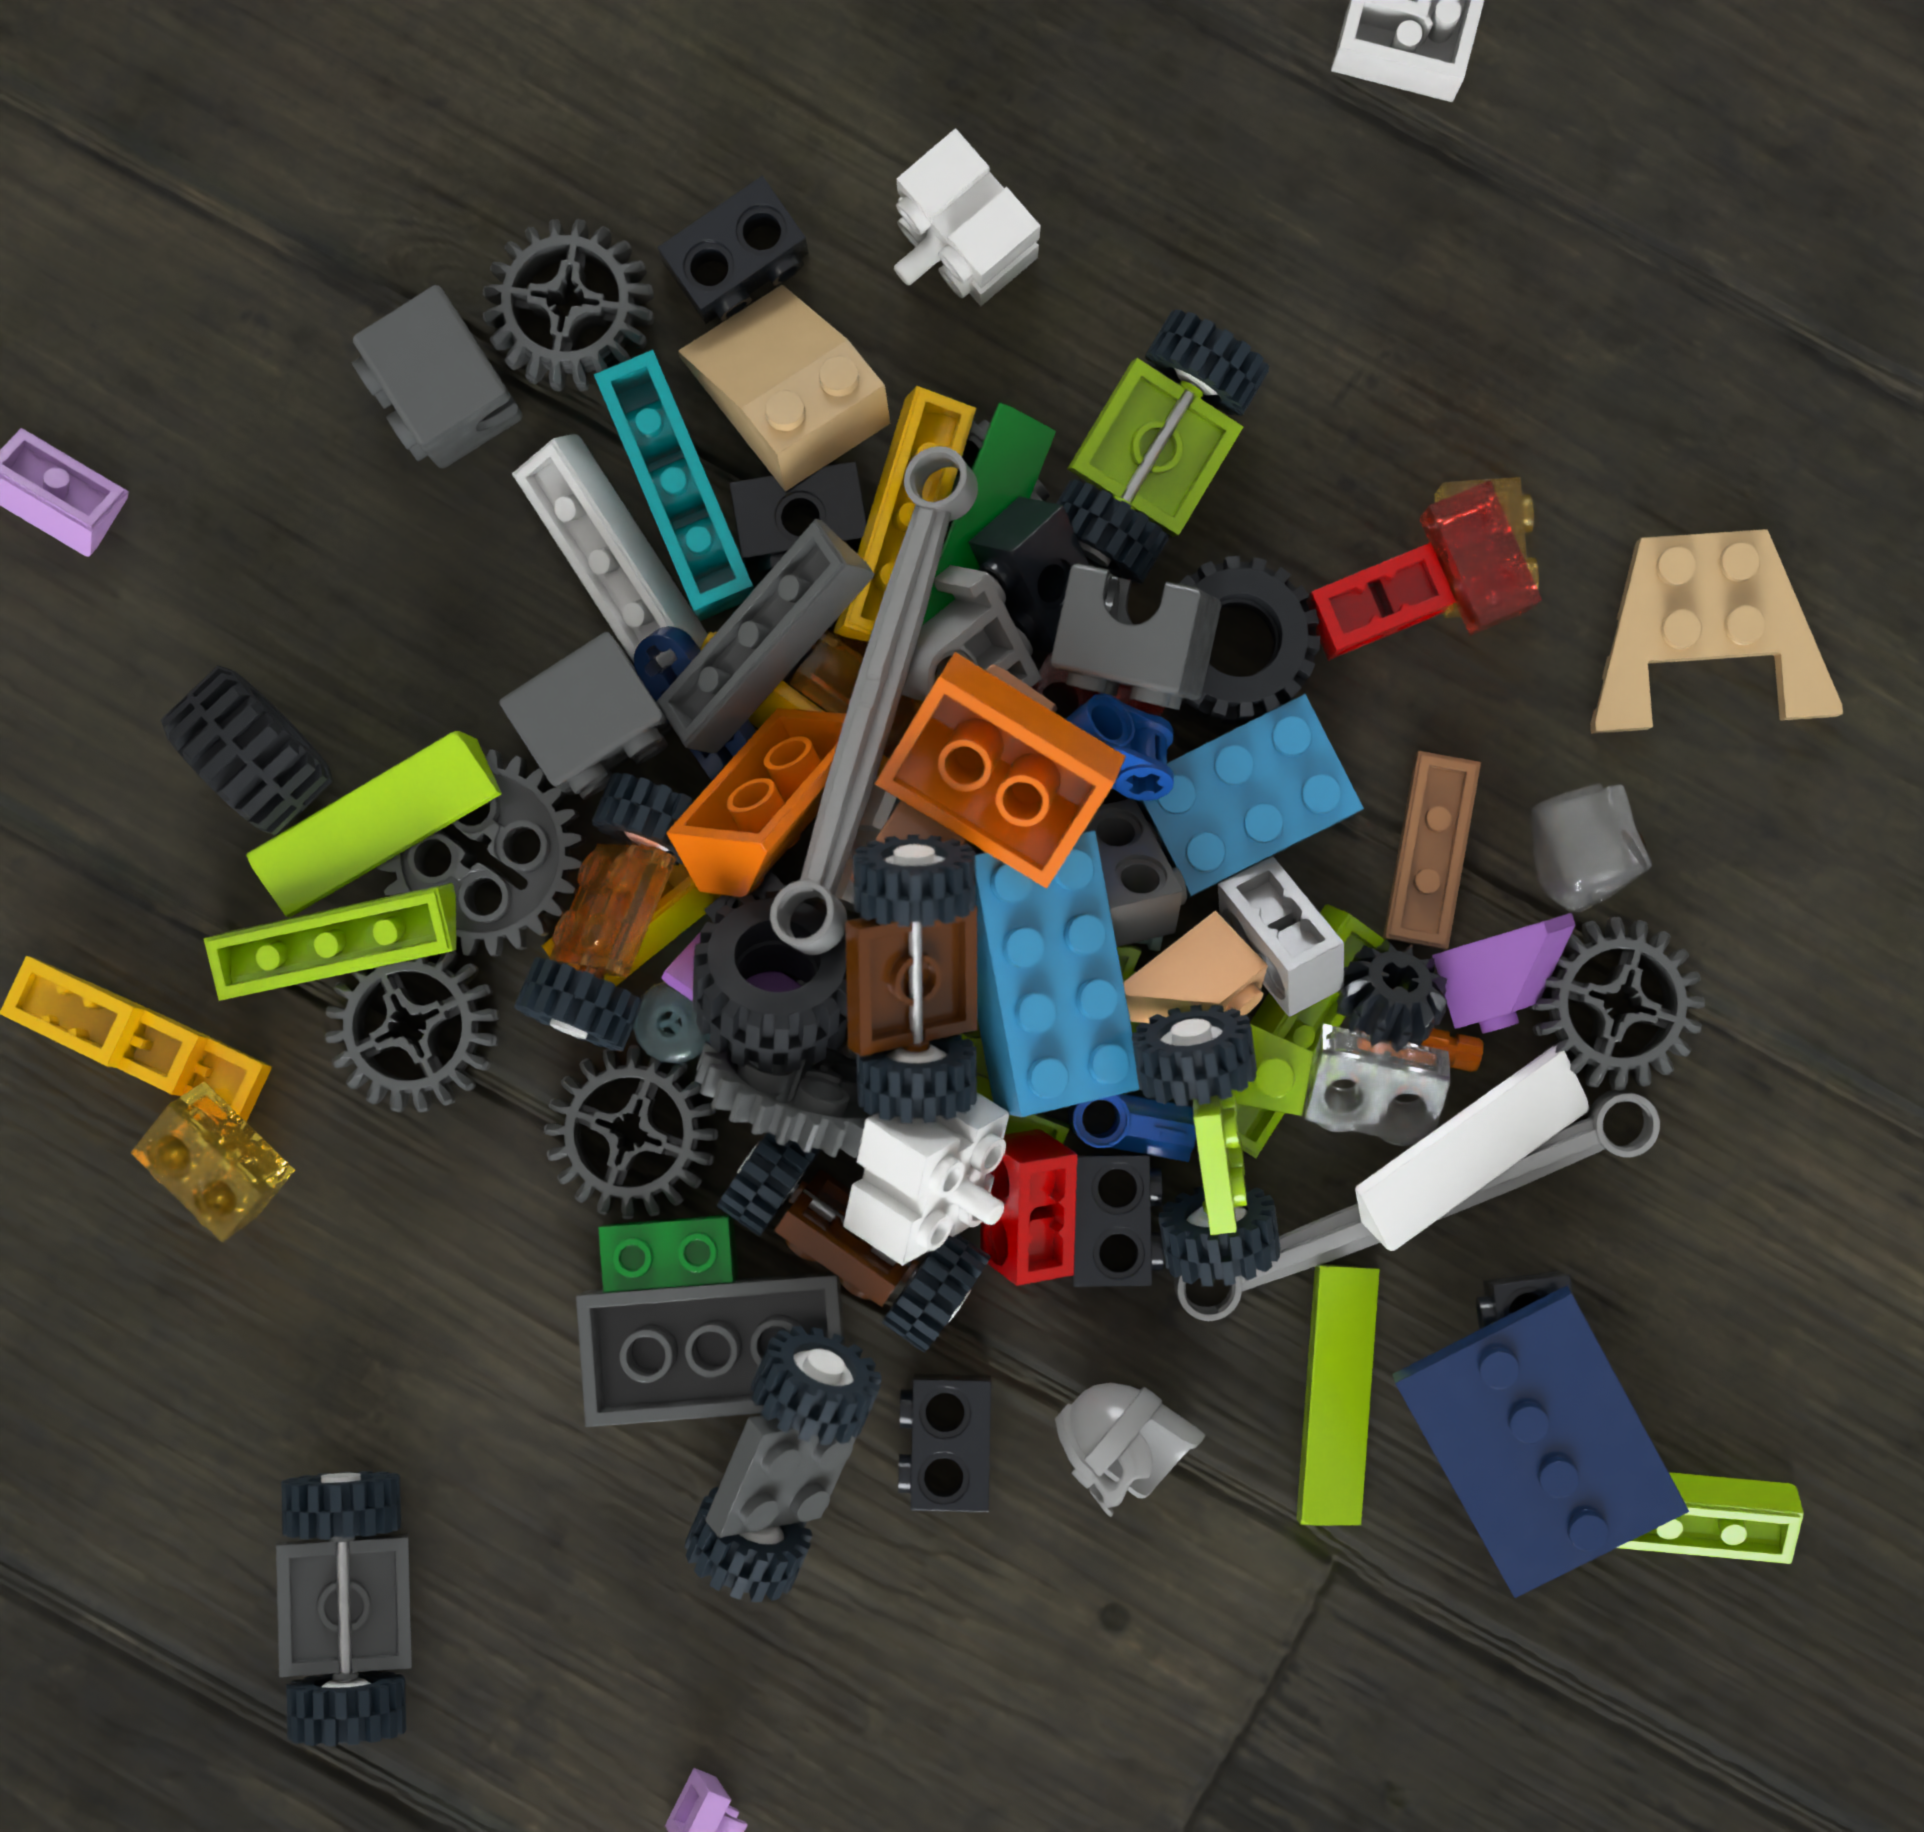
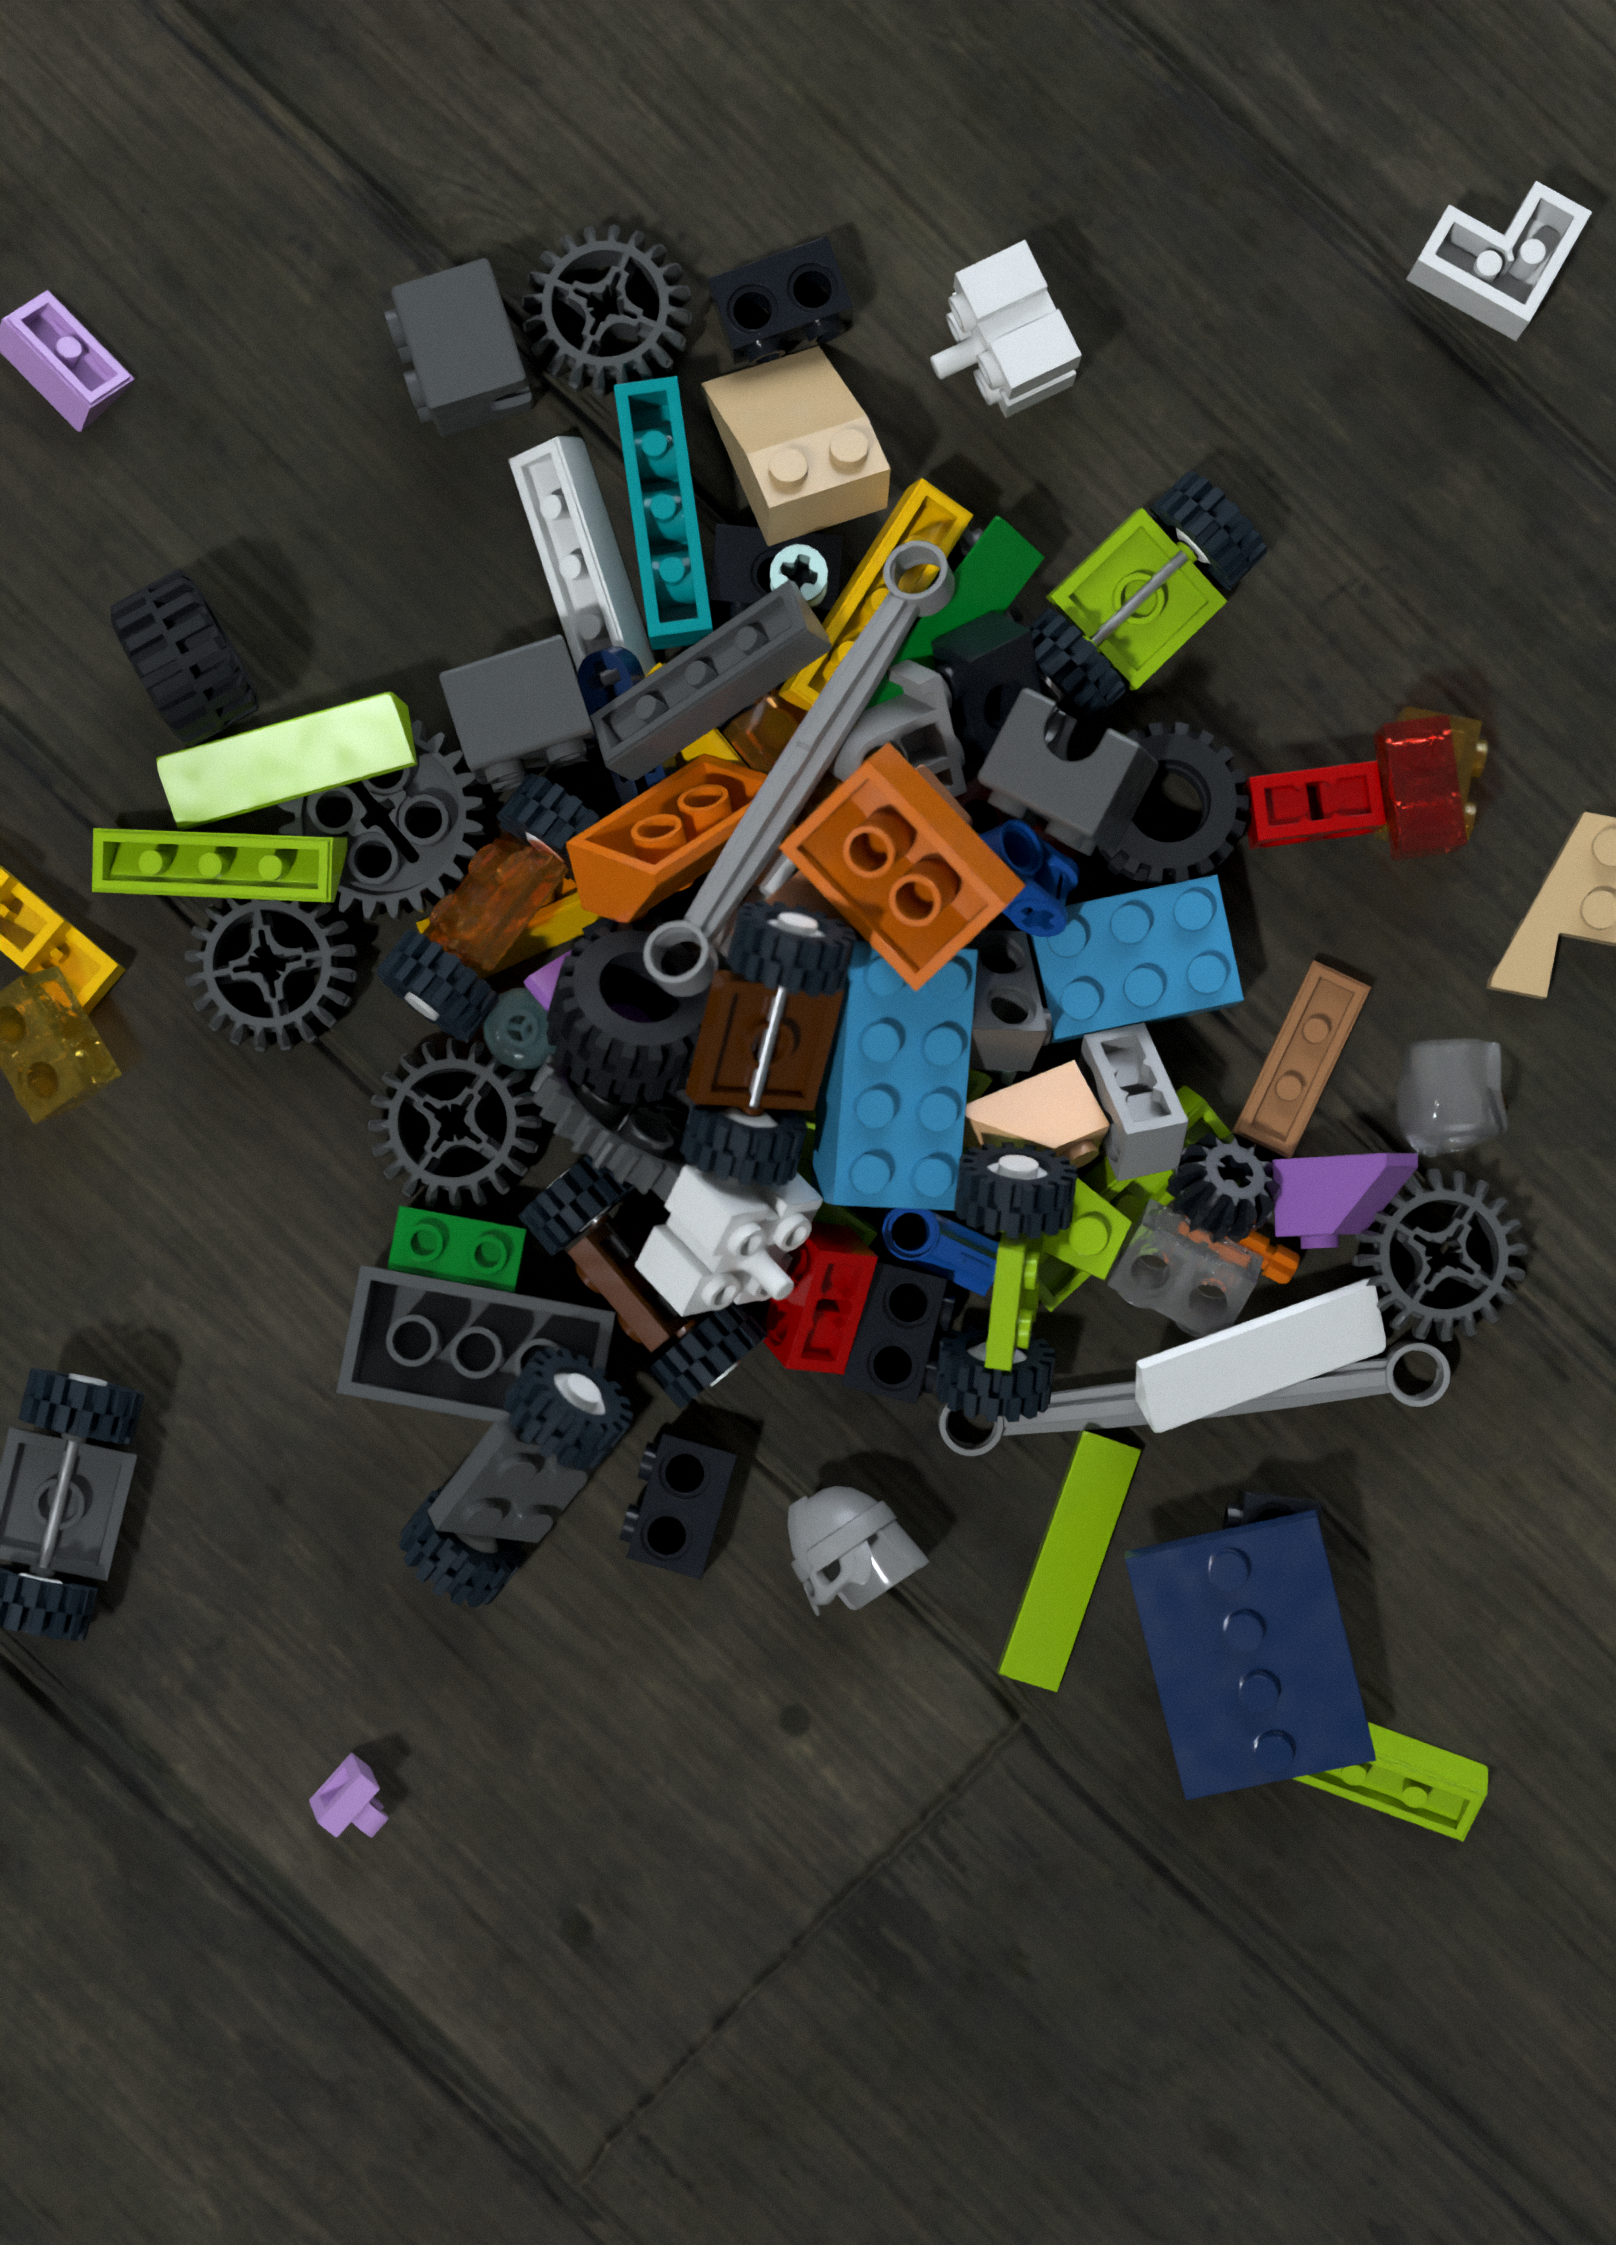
camera: 15 degrees right, 0 degrees up
none -> light aqua bush [770,544,828,608]

